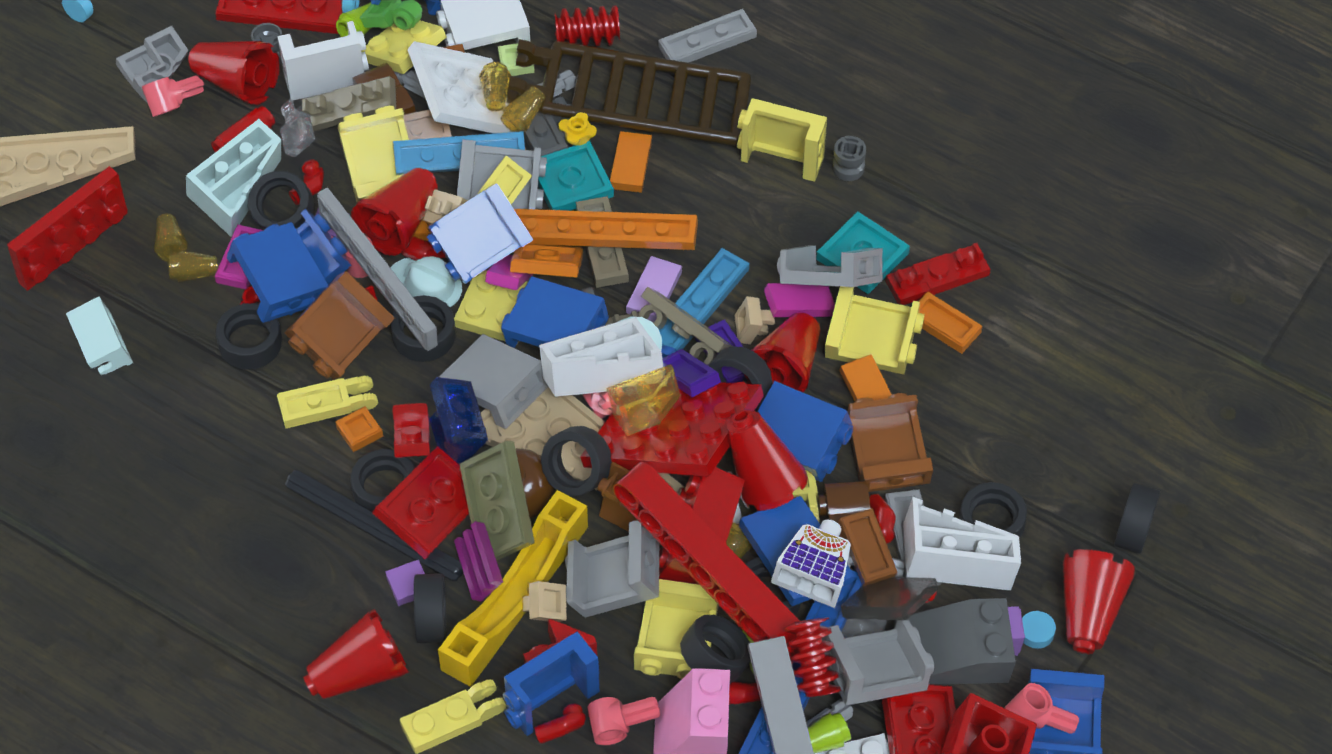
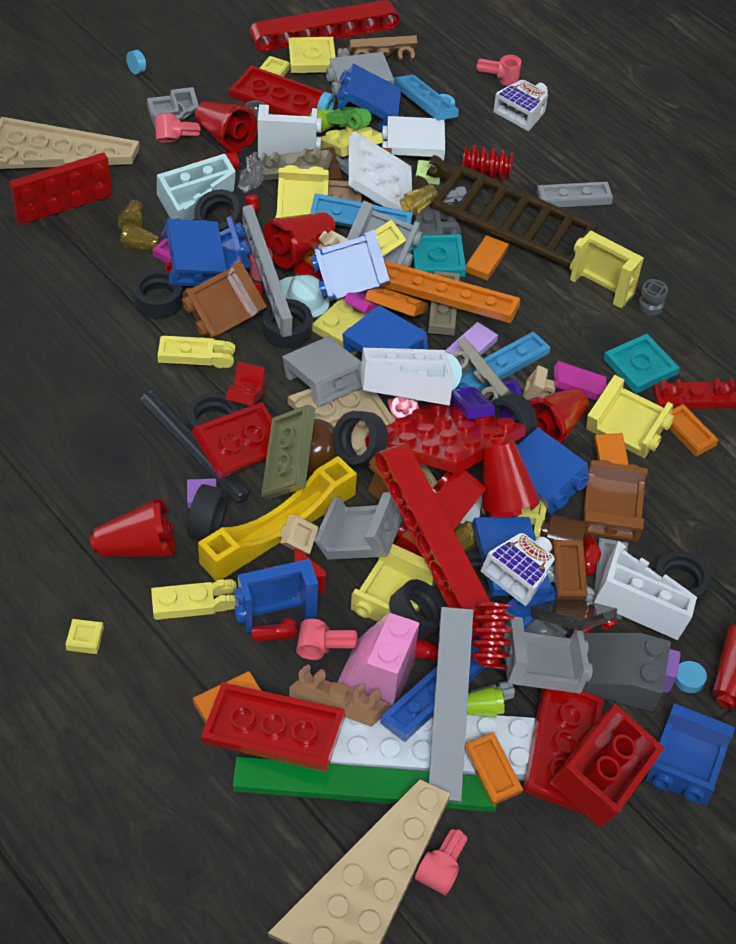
camera: 15 degrees right, 5 degrees down
light aqua hinge [66,297,133,375] -> none
orange tile [335,406,383,452] -> none
clear blue bracket [430,377,489,465] -> none
magenta tile [454,521,503,601] -> none
clear yellow cone [479,62,511,111] -> none
yellow plate [559,112,597,146] -> none
clear yellow slope [606,364,680,436] -> none
light grey panel [777,245,883,287] -> none
coral axle [1005,683,1079,734] -> none

